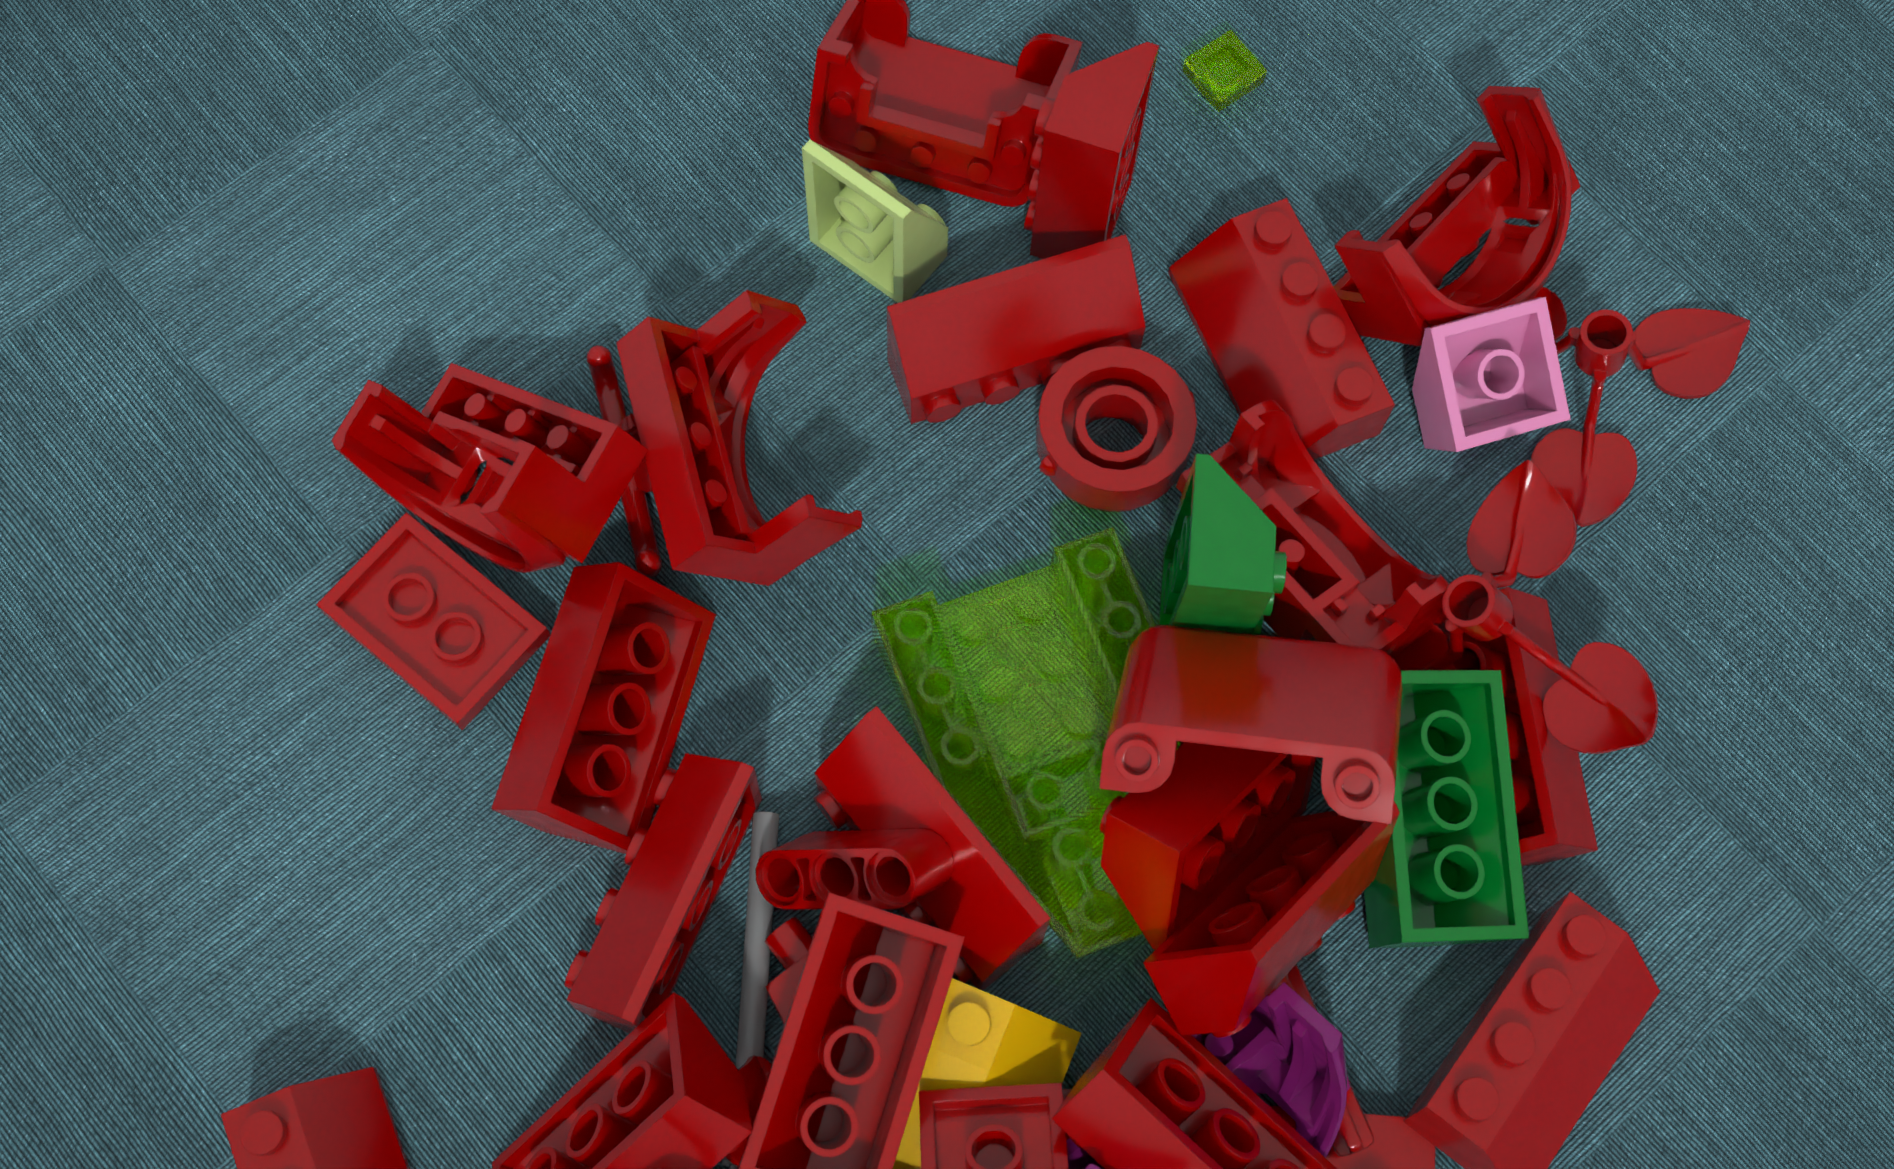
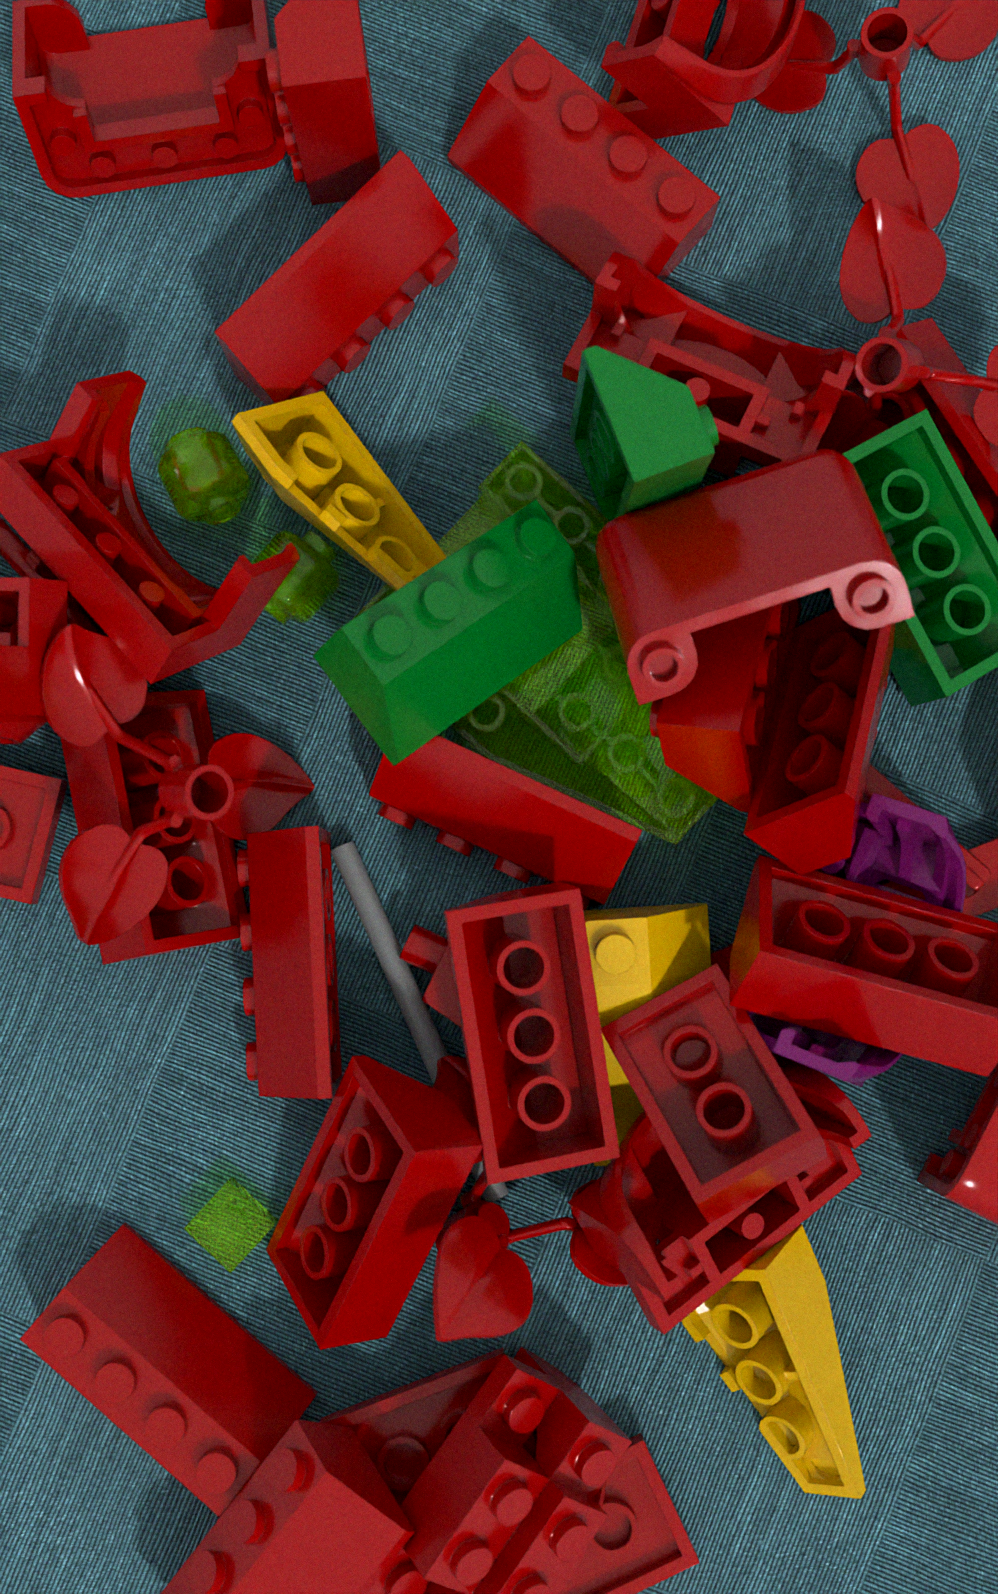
camera: 25 degrees left, 15 degrees up
red beam [755,829,953,909] -> none
yellowish green slope [802,139,948,303] -> none
red piece [1036,346,1197,512] -> none
bright pink slope [1412,297,1571,452] -> none
none -> red plant [39,624,315,945]
none -> clear neon green head [157,427,251,525]
none -> clear neon green plate [184,1177,278,1273]
none -> yellow wedge [231,391,447,591]
none -> clear neon green head [251,530,340,625]
none -> green slope [312,499,583,766]

